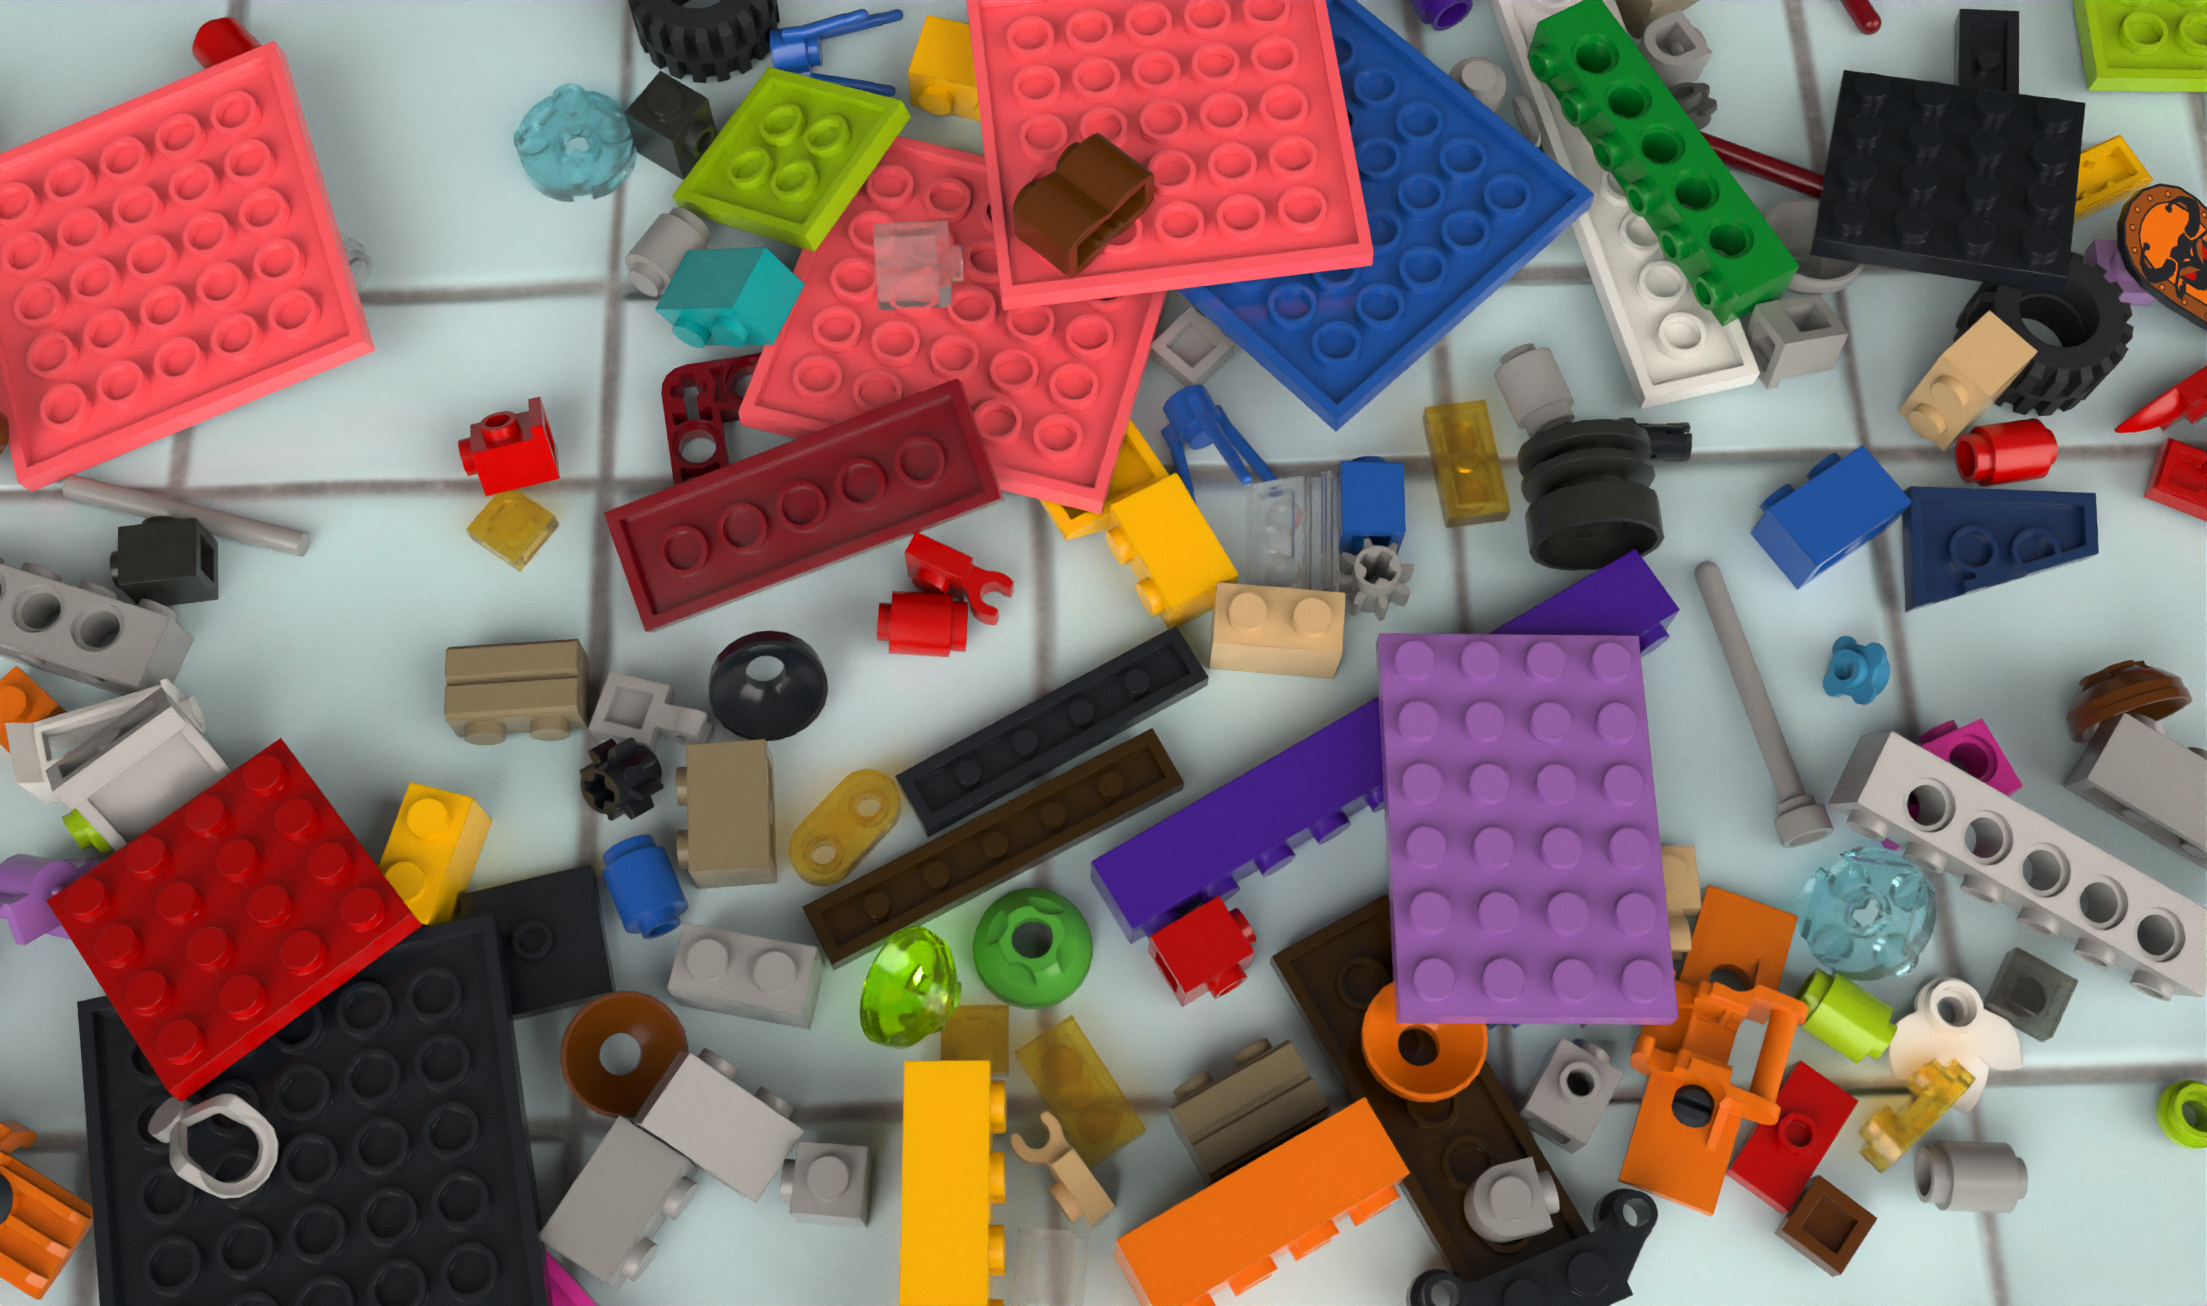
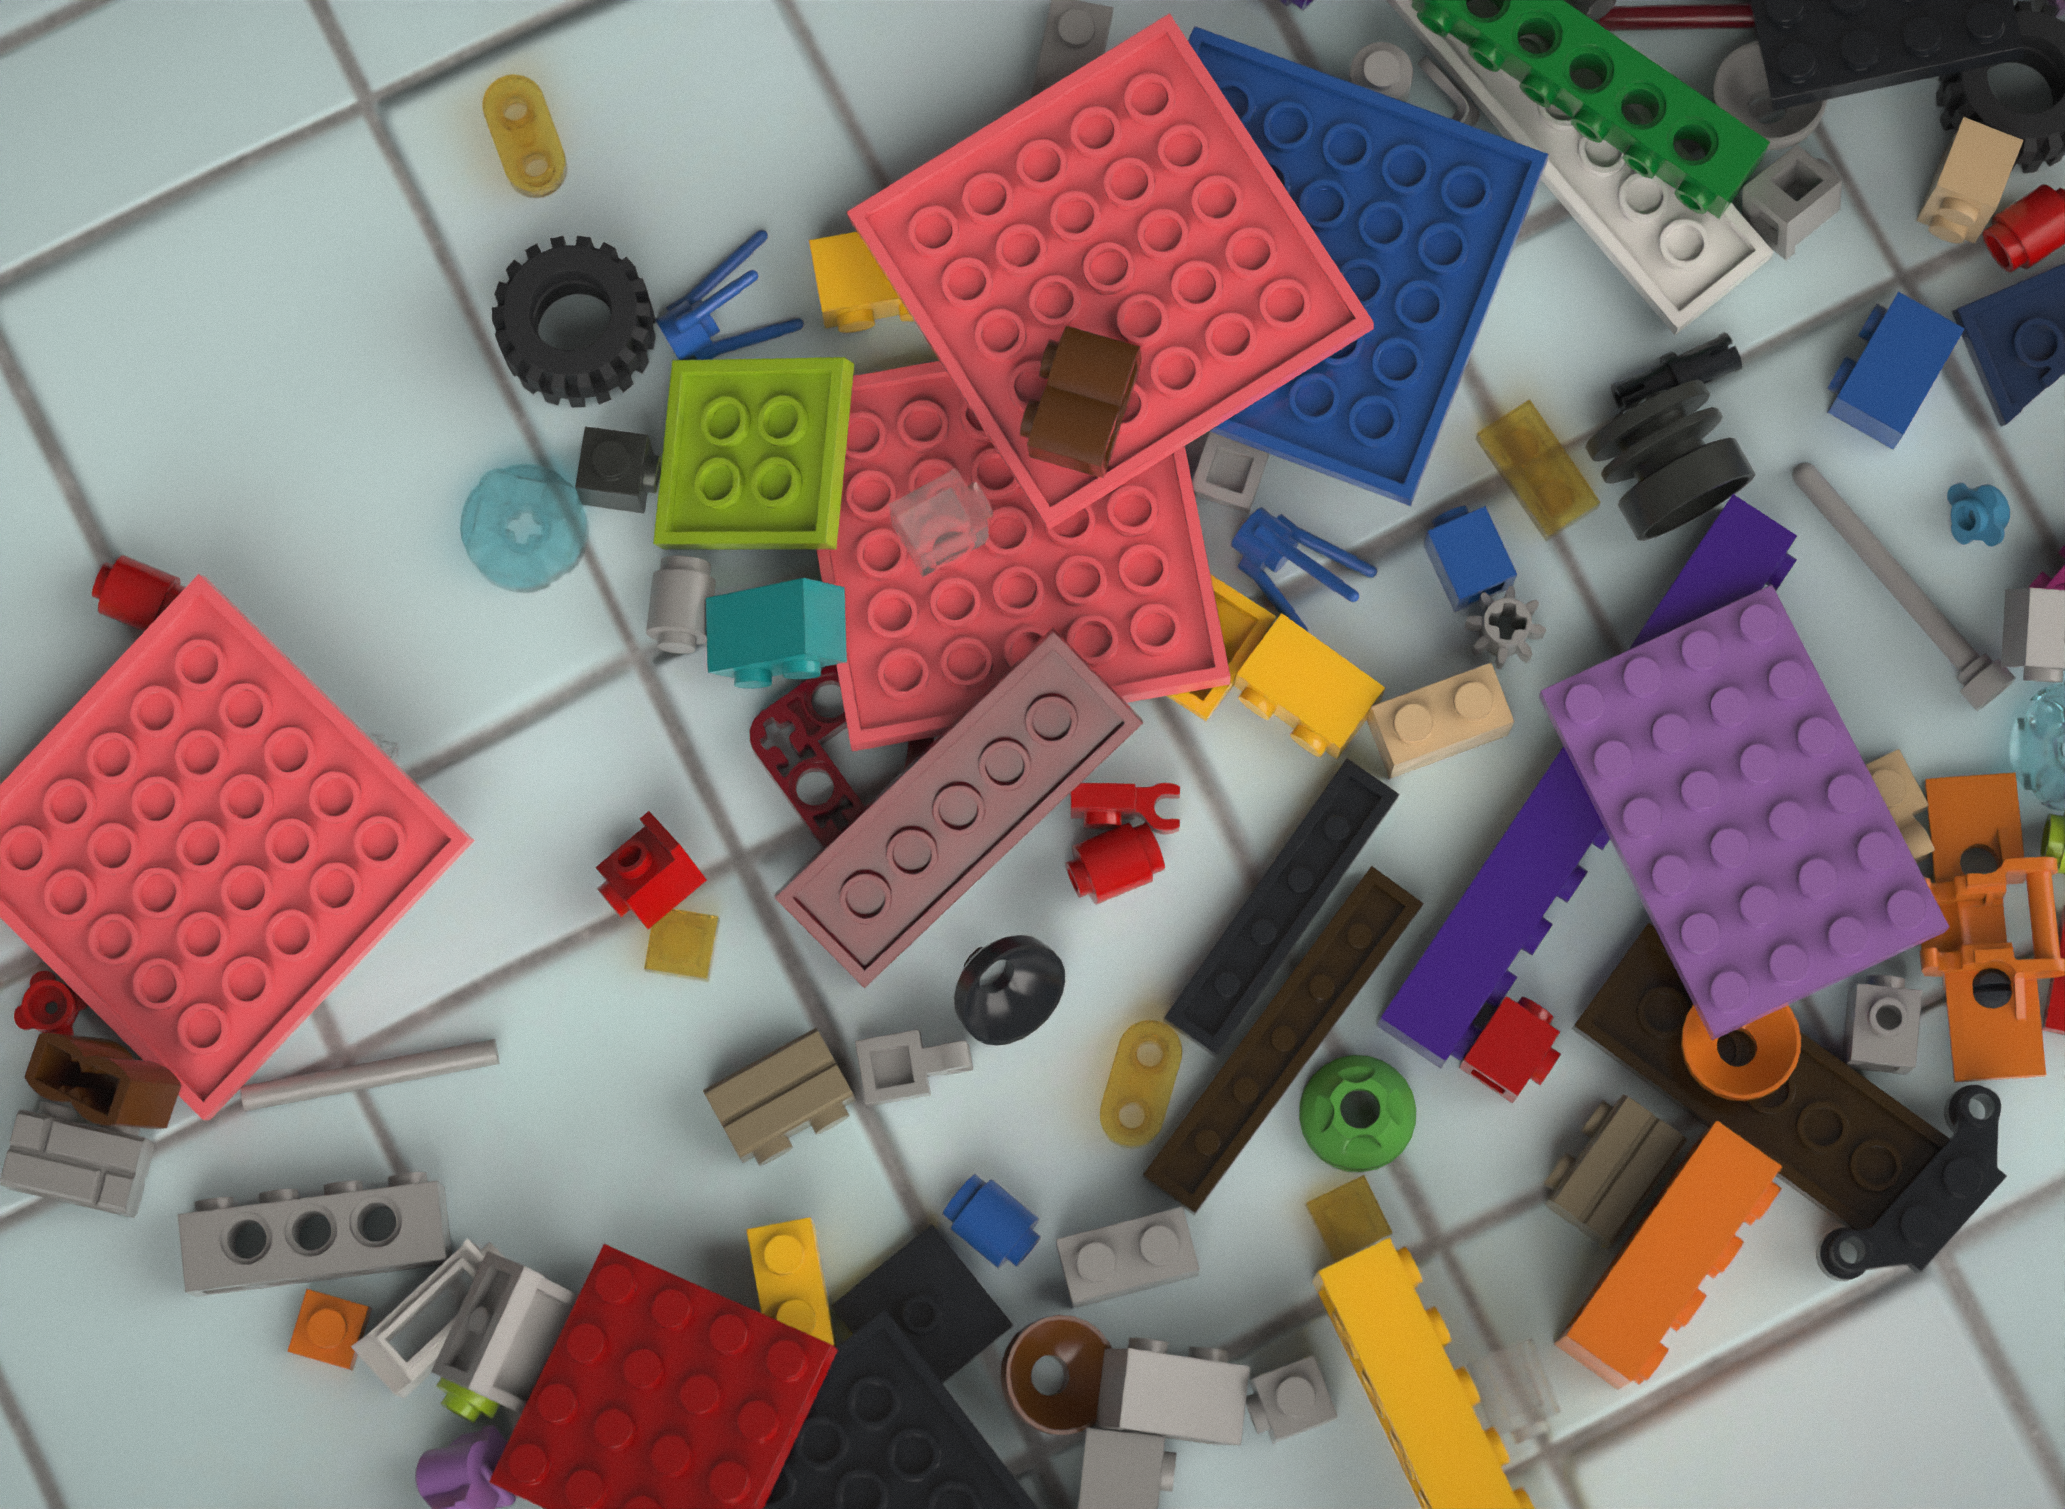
camera: 20 degrees left, 10 degrees up
pearl dark grey brick [110,516,218,606] -> none
black gear [580,737,663,821] -> none
dark tan brick [675,739,777,889] -> none
clear neon green piece [859,925,962,1050] -> none
tan plate [1010,1111,1115,1230] -> none
clear yellow plate [1015,1015,1146,1170] -> none
clear plate [1245,471,1339,592] -> none
light grey plate [1464,1157,1560,1243] -> none
light grey brick [1494,343,1575,438] -> none

